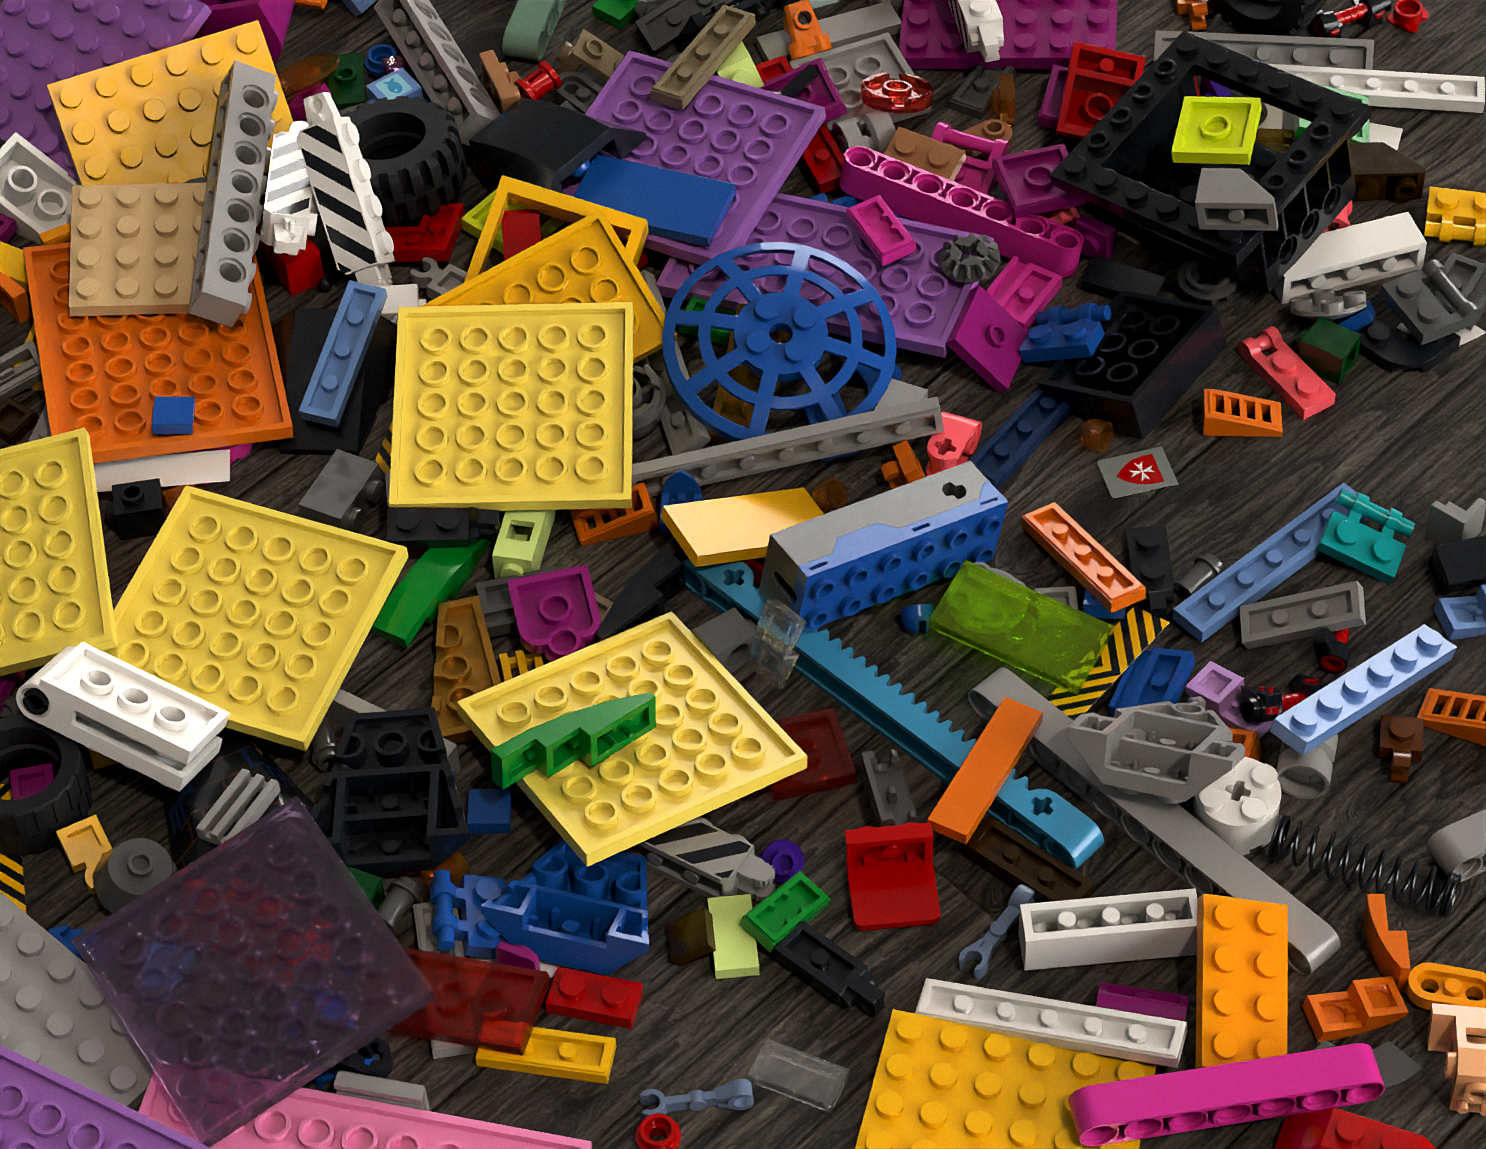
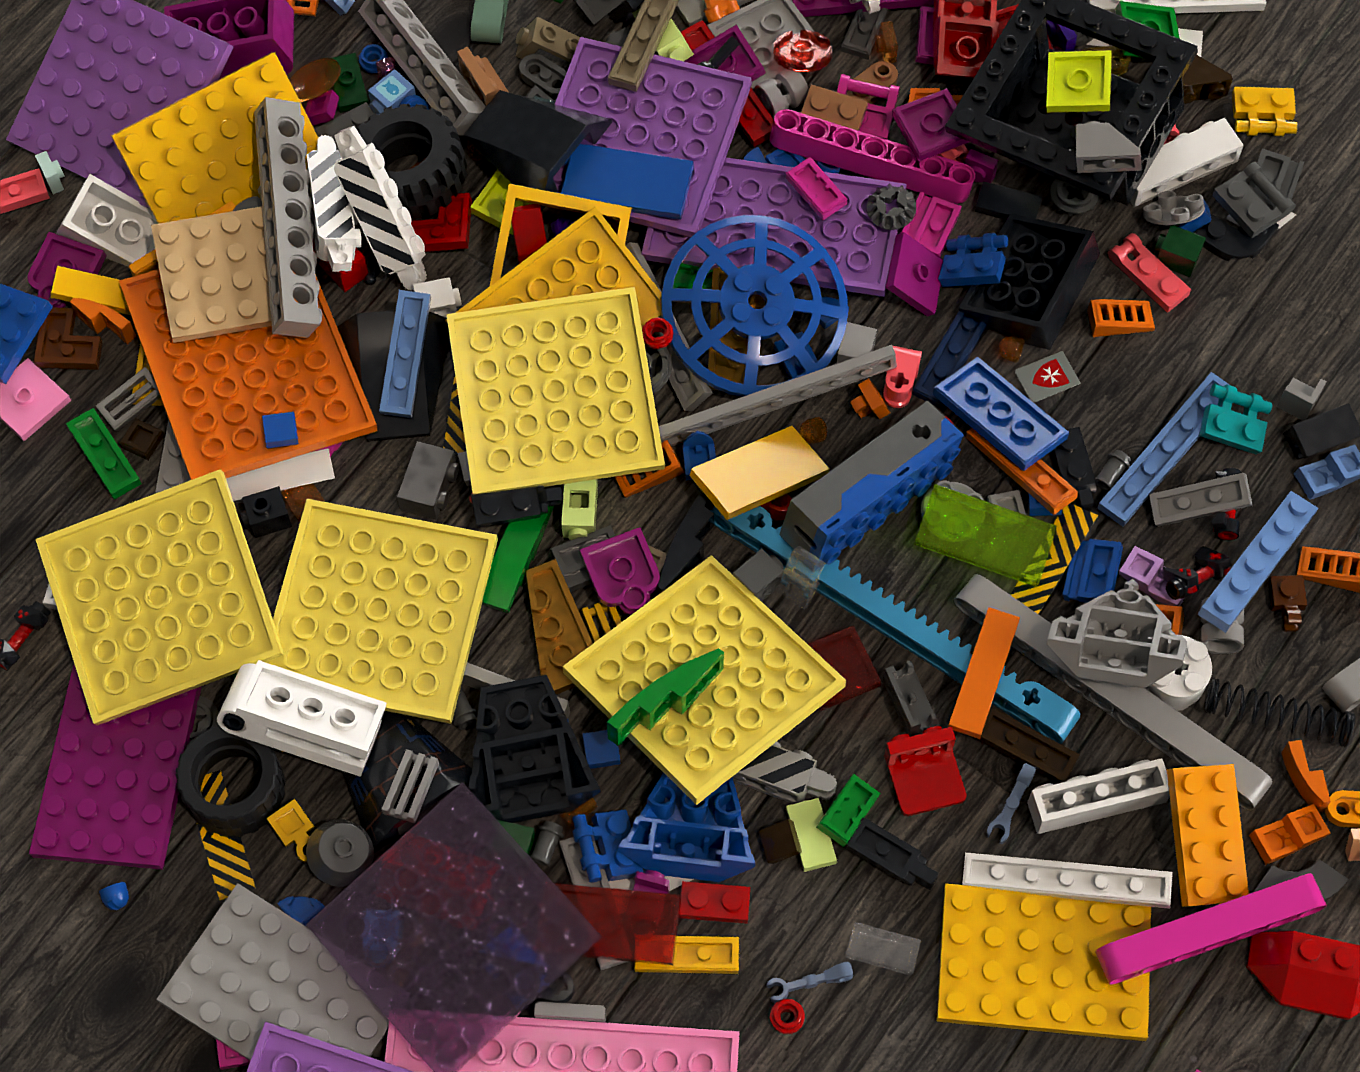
camera: 10 degrees left, 15 degrees up
magenta plate [10,763,55,800] -> none
light grey plate [410,257,467,299] -> none
red bush [514,61,563,100] -> none
dark purple plate [757,839,804,883] -> none
blue hinge [900,604,934,635] -> none
magenta plate [1096,982,1189,1022] -> none
none -> red plate [642,317,674,349]
none -> blue tile [932,357,1069,471]

